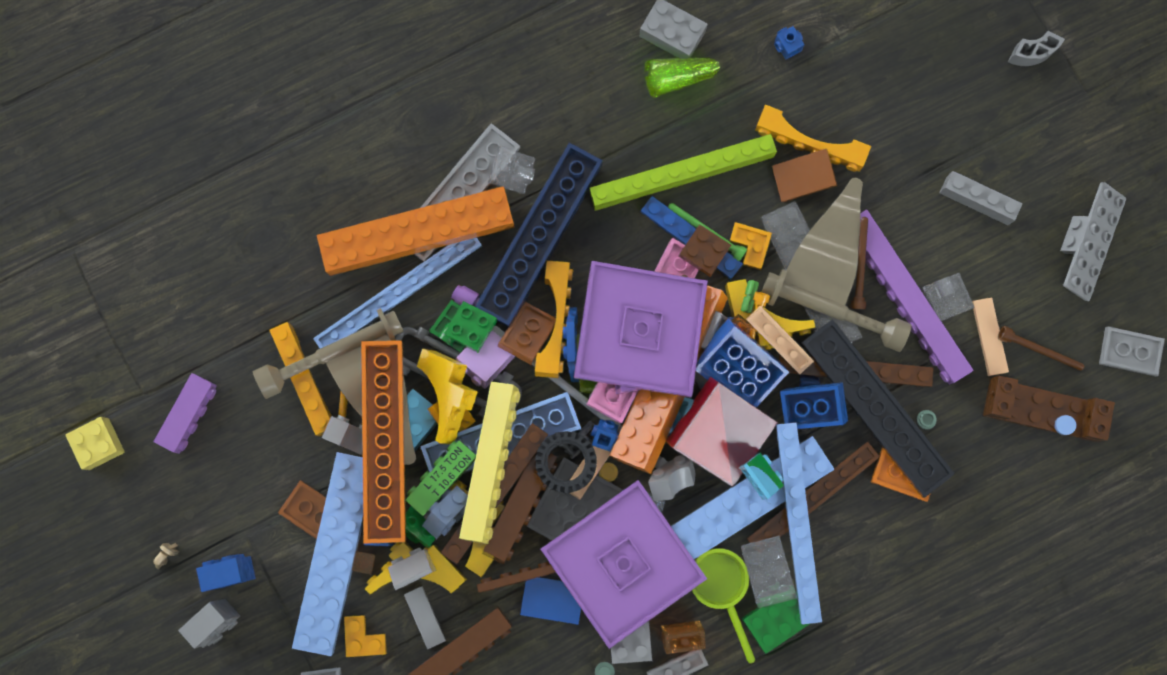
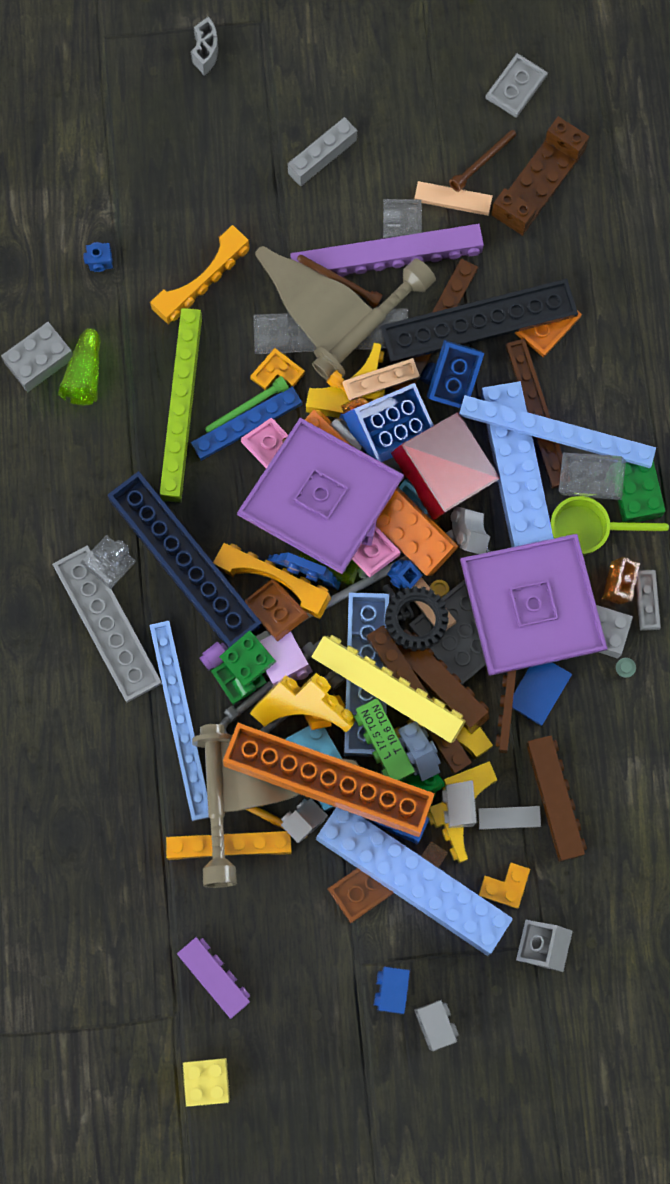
camera: 70 degrees left, 5 degrees down
tan piece [154,543,179,569] -> none
orange brick [317,186,515,276] -> none
reddish brown plate [679,224,731,277] -> none
medium azure slope [739,453,784,500] -> none
bright green piece [741,280,759,313] -> none
dark orange tile [772,149,837,202] -> none
sand green plate [917,410,937,429] -> none
light blue tile [1054,415,1076,435] -> none
light grey bracket [1060,182,1126,301] -> none

